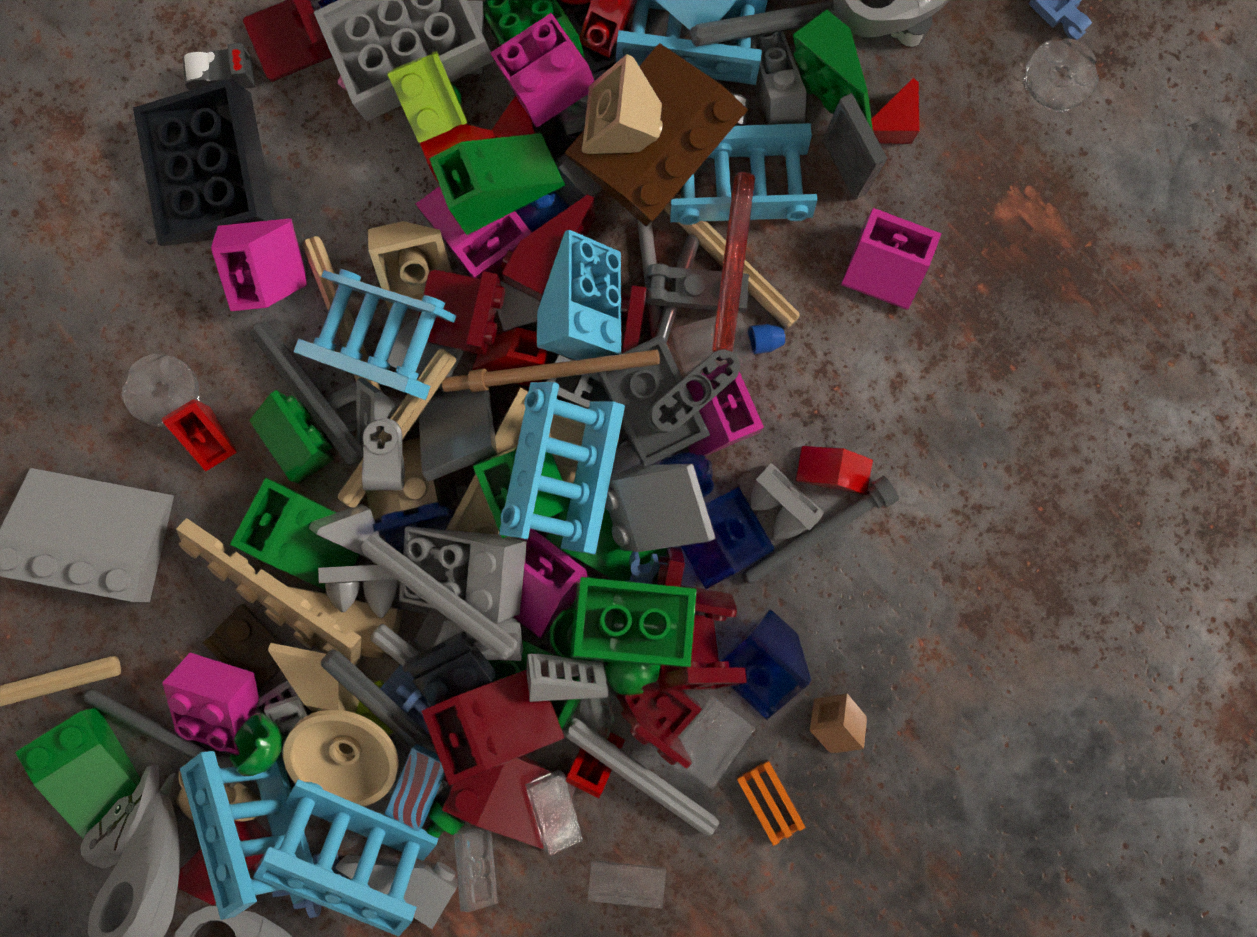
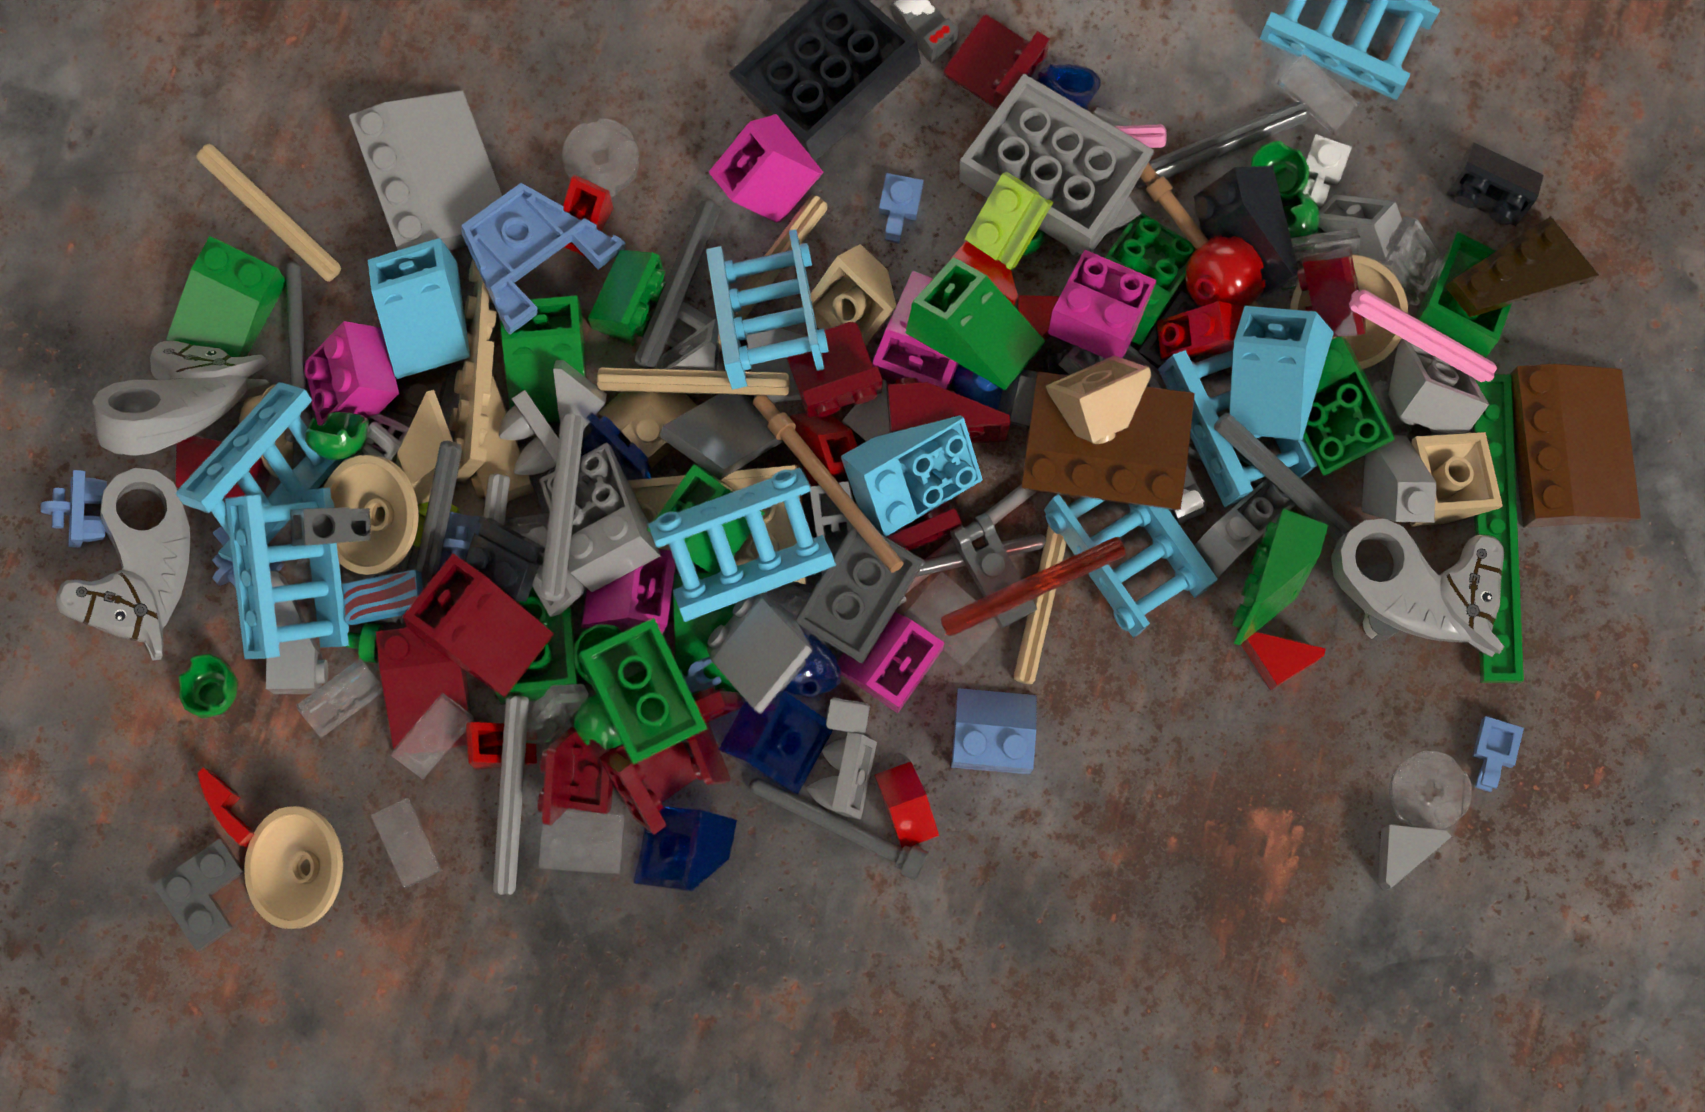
camera: 60 degrees right, 5 degrees down
light grey piece [362,418,405,491] -> none
light grey slope [526,654,608,702] -> none
dark grey beam [648,349,740,433] -> none
orange tile [736,760,806,846] -> none
blue hose [747,324,785,355] -> none
medium nougat panel [810,693,867,753] -> none
dark grey tile [822,93,888,200] -> none
dark pink slope [841,208,942,310] -> none
none -> dark grey leg [290,507,371,546]
none -> medium azure slope [368,238,470,379]
none -> medium blue wing [461,183,625,334]
none -> light grey slope [827,698,870,734]
none -> medium blue plate [879,173,924,243]
none -> medium blue slope [951,688,1036,775]
none -> light grey slope [1378,825,1452,891]

